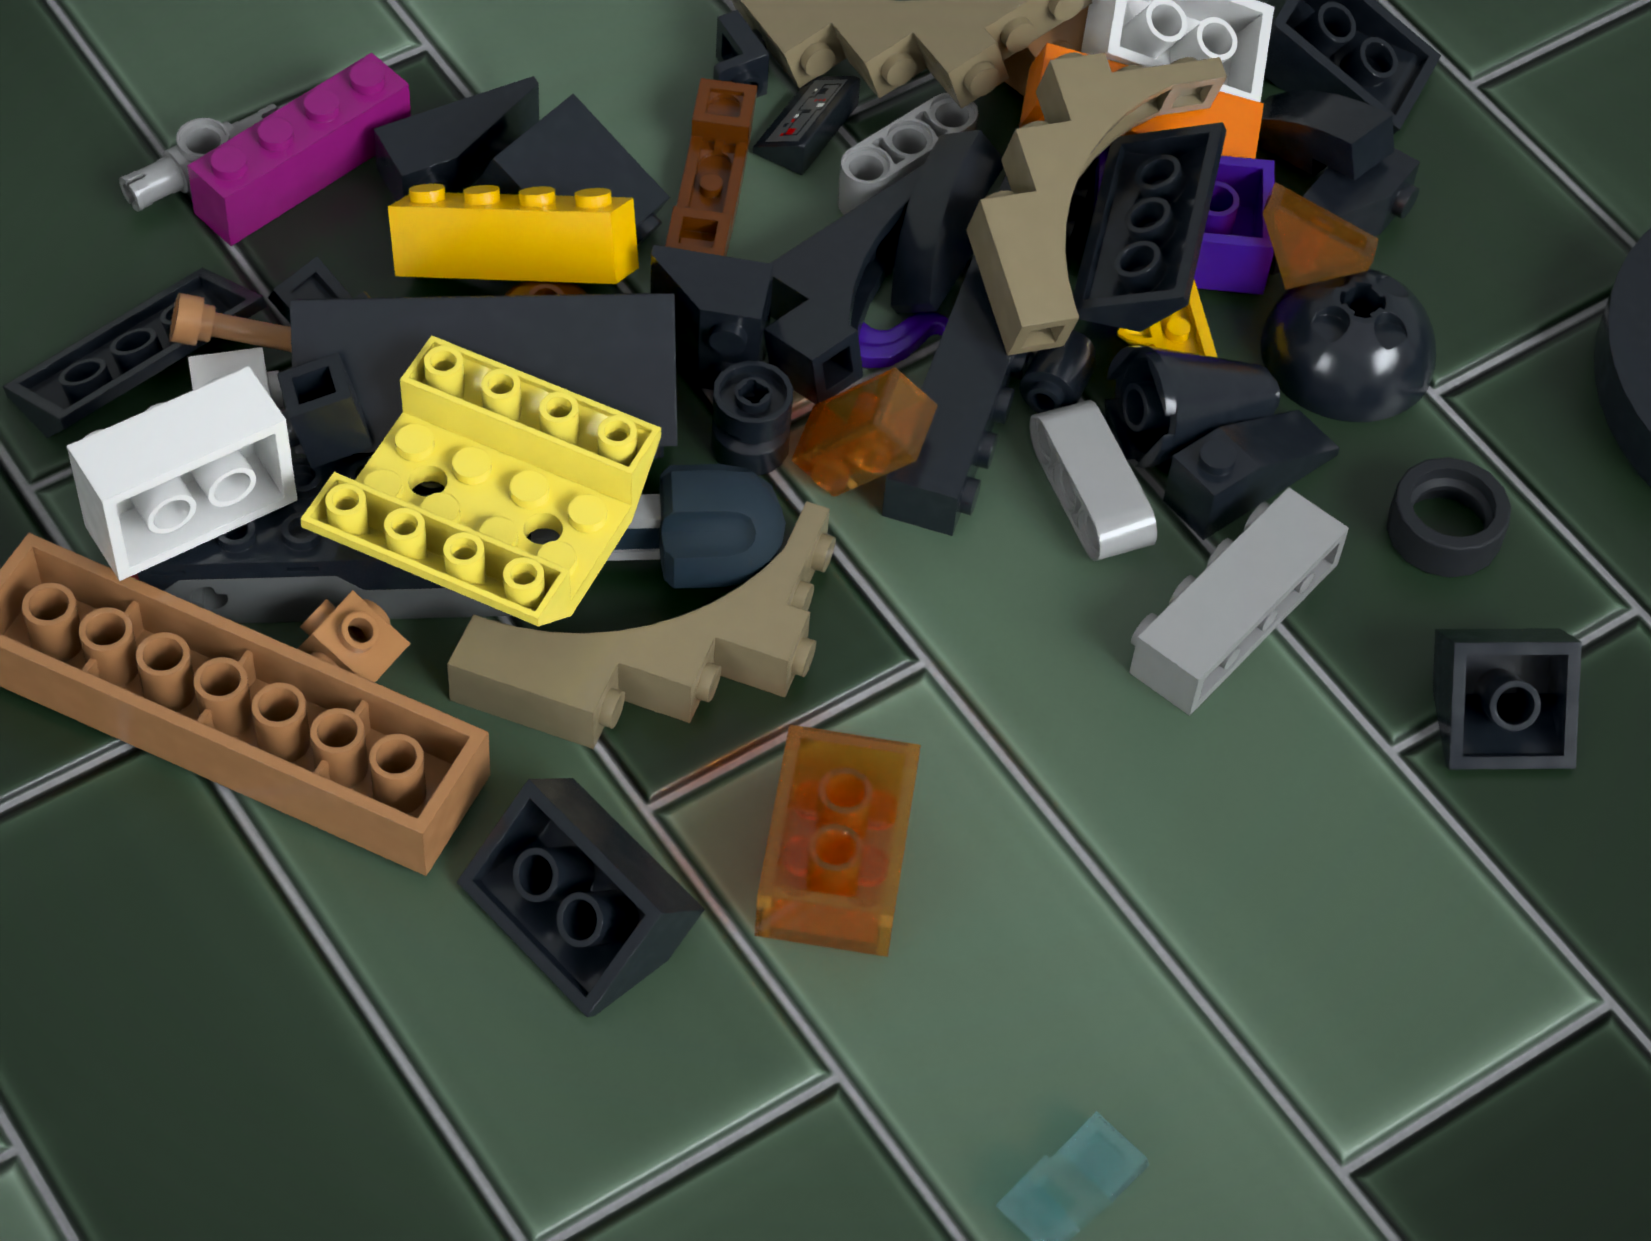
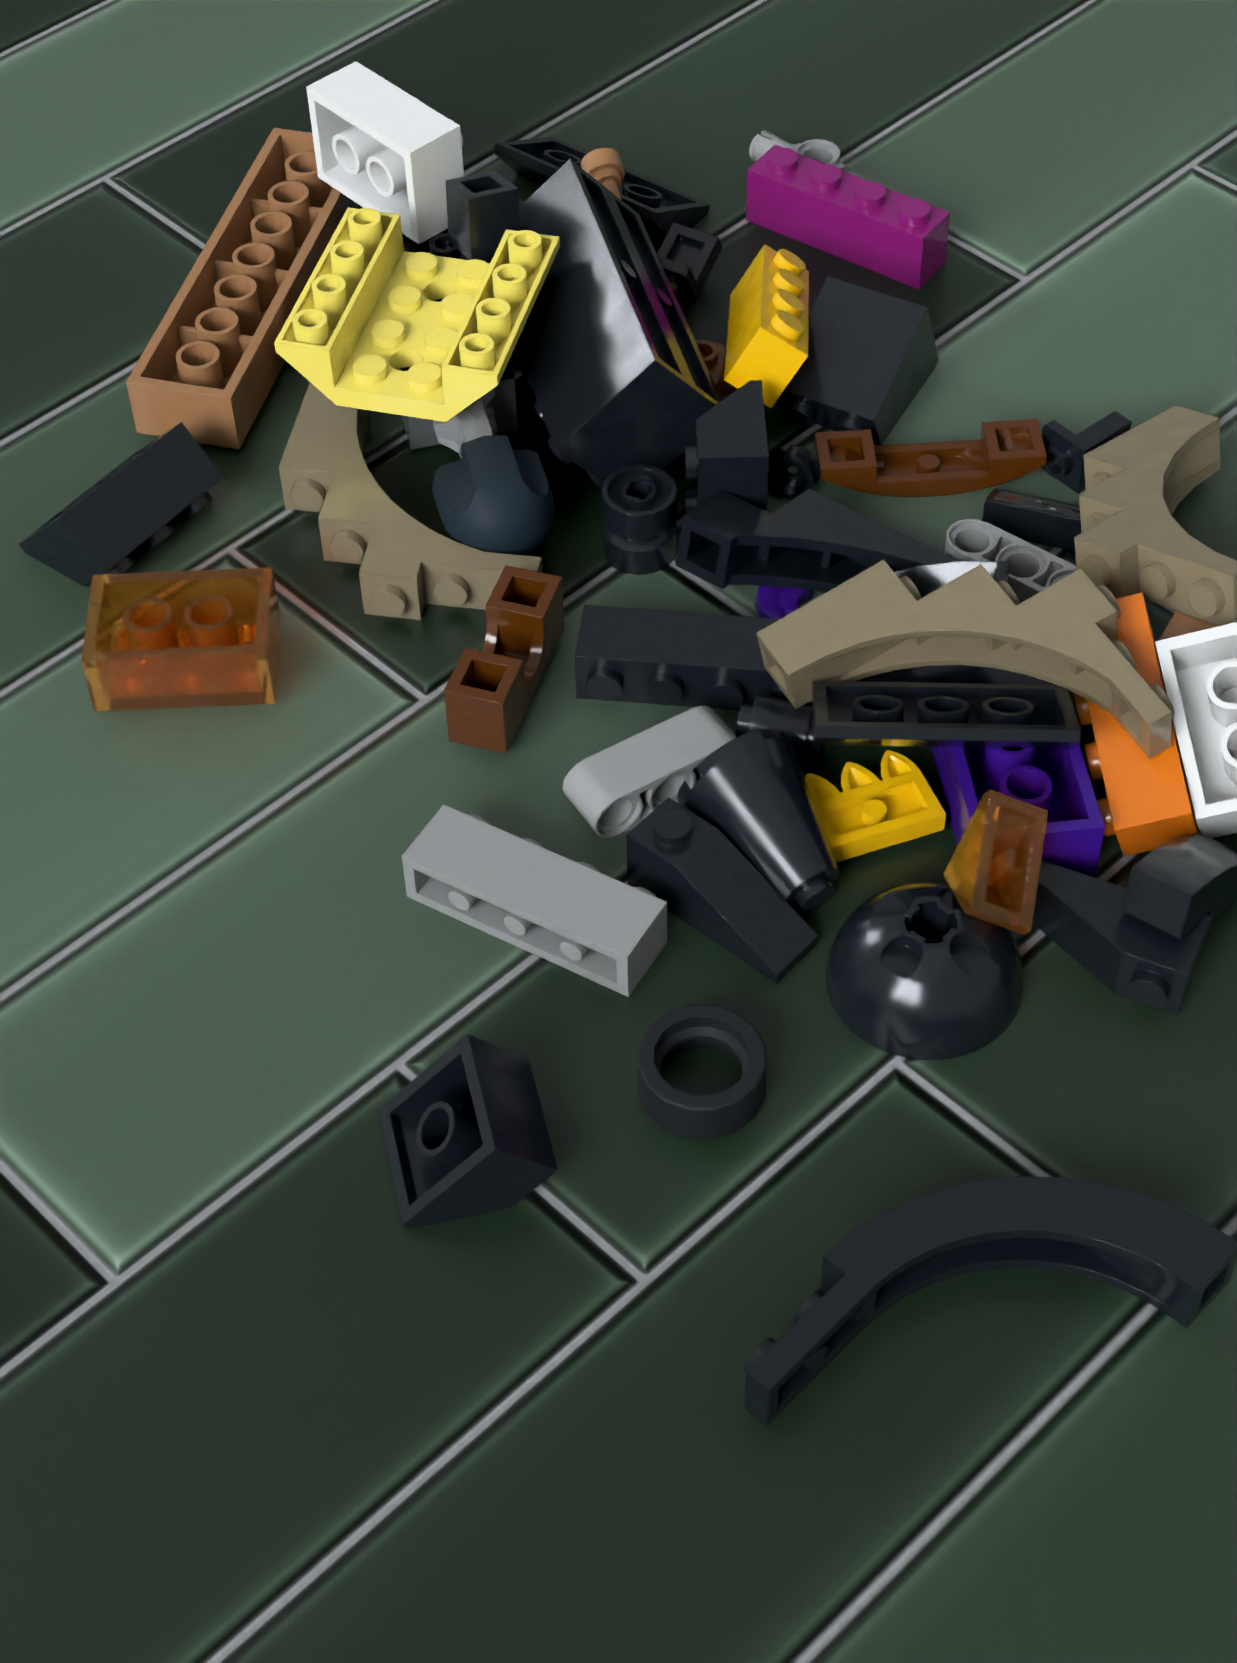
camera: 85 degrees right, 5 degrees down
black slope [374,76,539,201] -> none
clear orange brick [791,367,938,497] -> none
none -> reddish brown arch [444,565,565,754]

